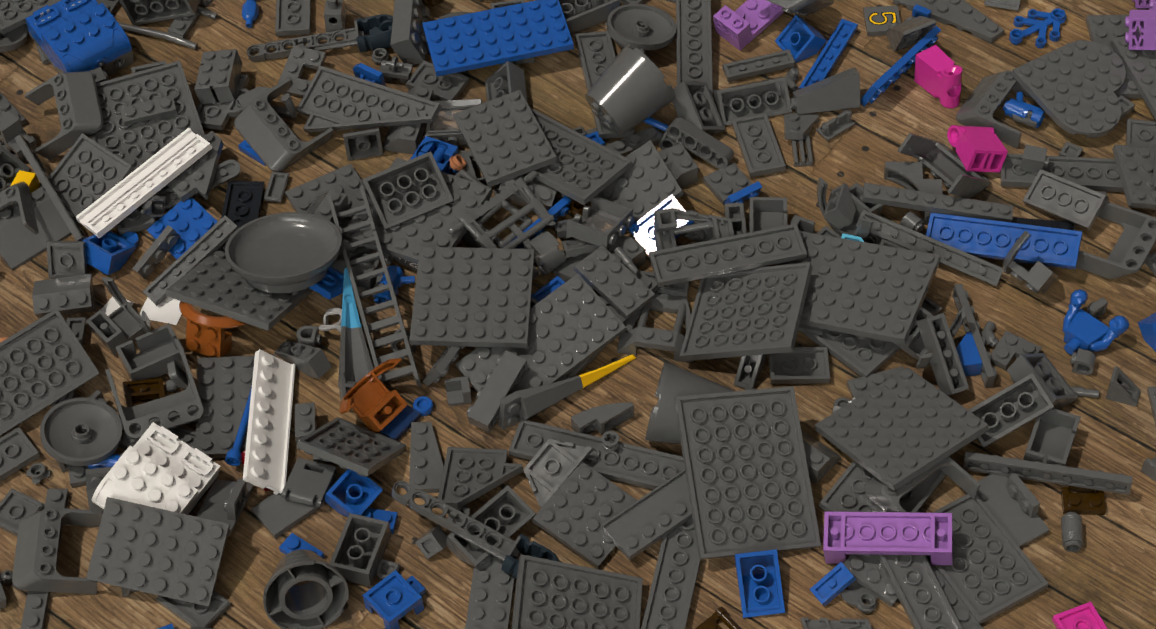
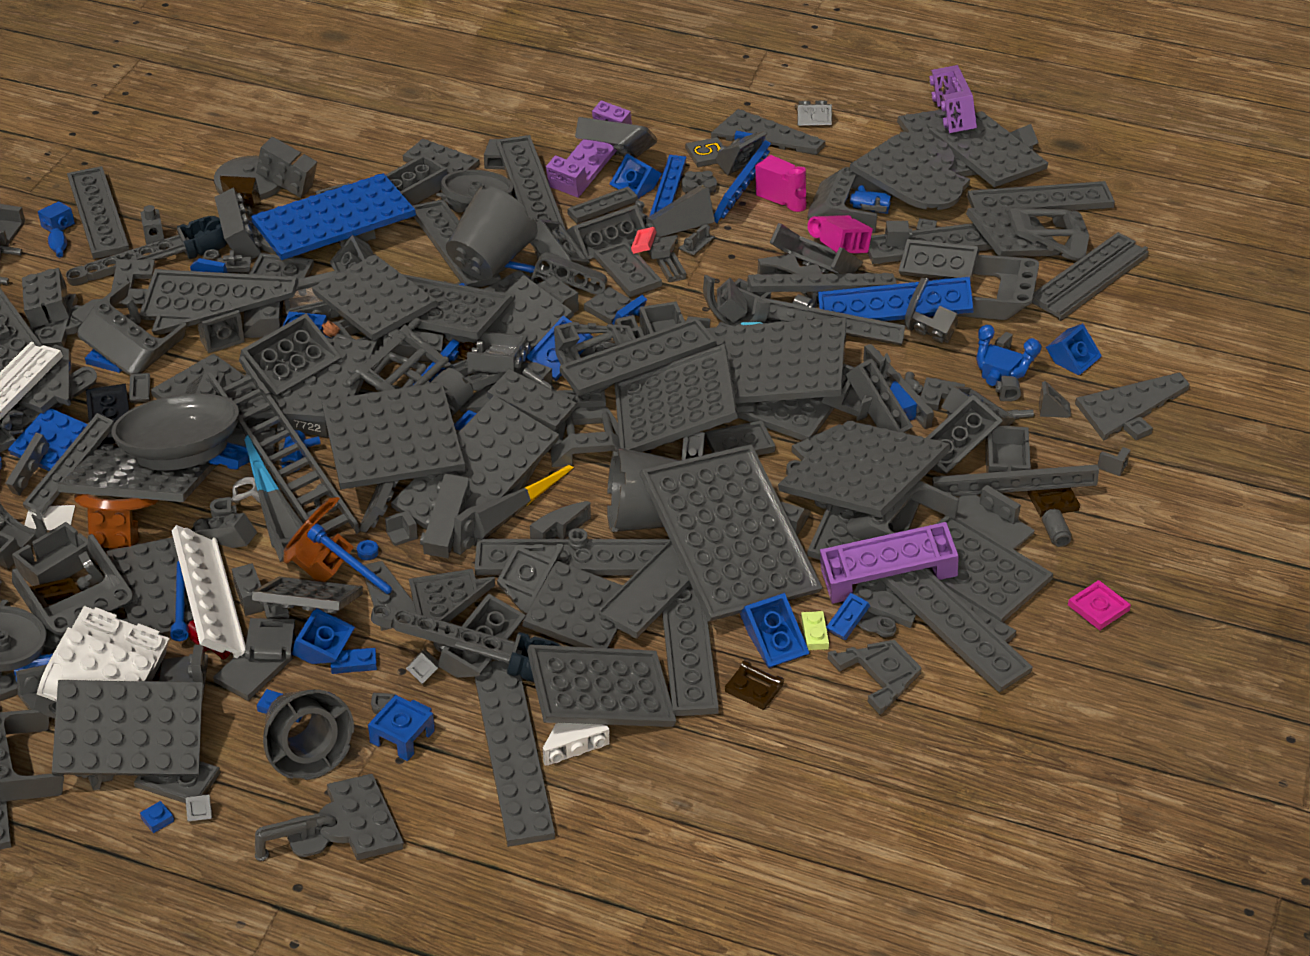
camera: 20 degrees left, 10 degrees down
dark grey brick [329,513,391,587] -> none
dark blue tile [380,405,421,441] -> none
blue plant [1009,8,1067,49] -> none
none -> blue piece [307,524,392,594]
none -> coral tile [631,227,657,254]
none -> dark grey plate [682,171,717,195]
none -> yellowish green plate [801,611,829,650]

